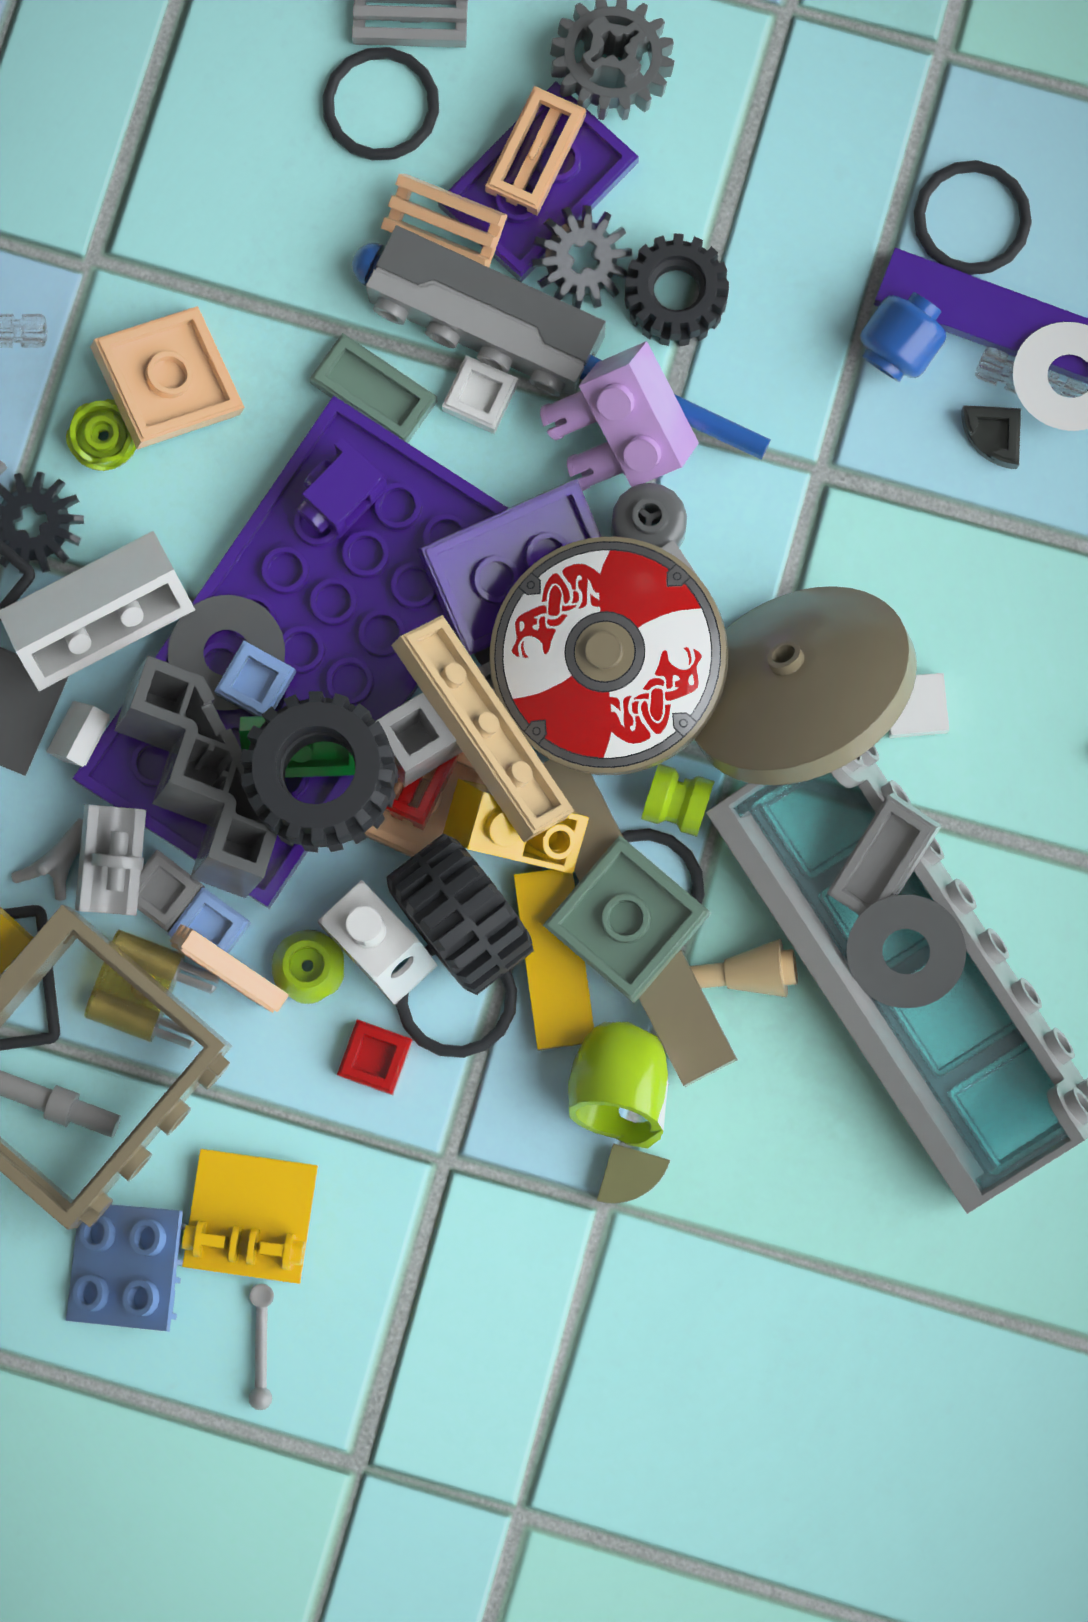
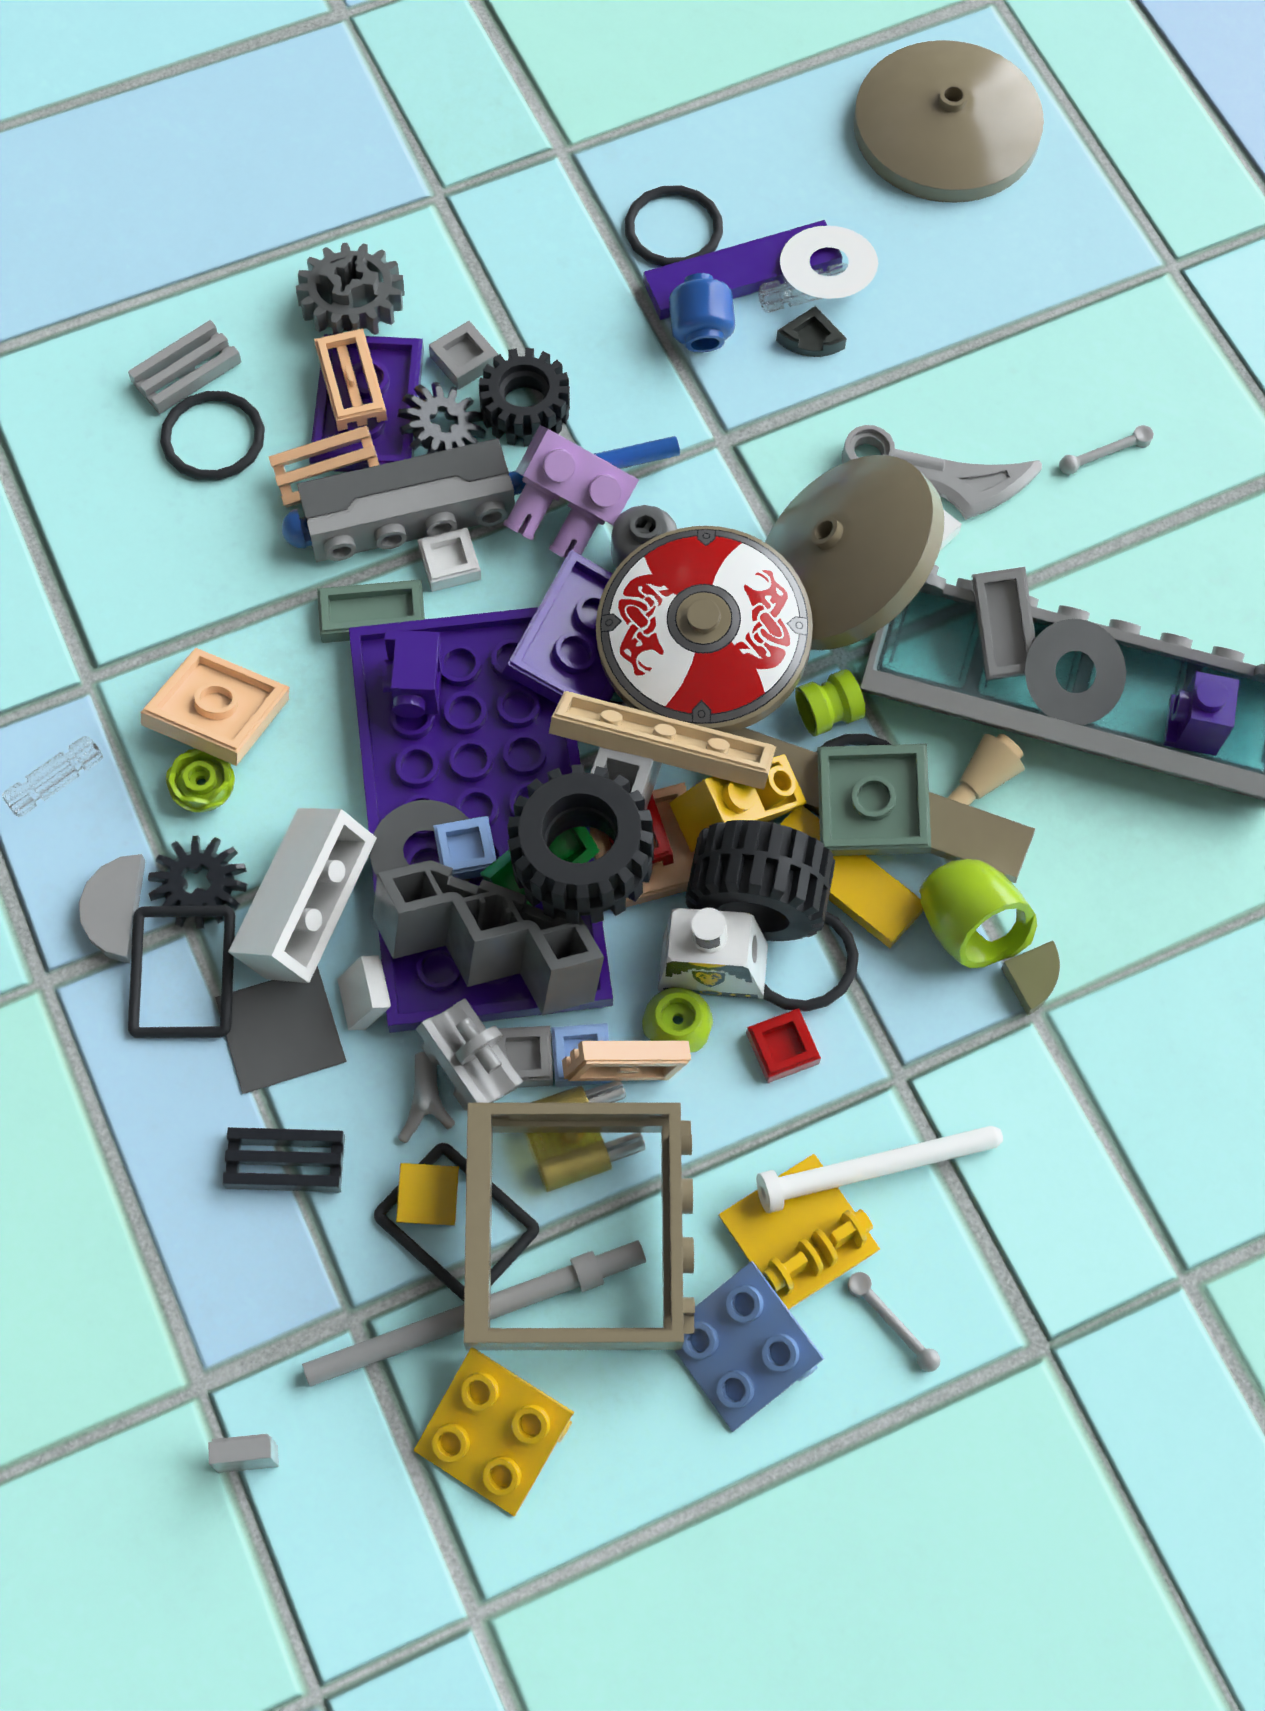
camera: 45 degrees left, 15 degrees down
none -> light grey tile [429,321,498,390]
none -> white bar [756,1126,1003,1213]
none -> light grey piece [842,425,1042,520]
none -> dark purple brick [1163,671,1239,756]

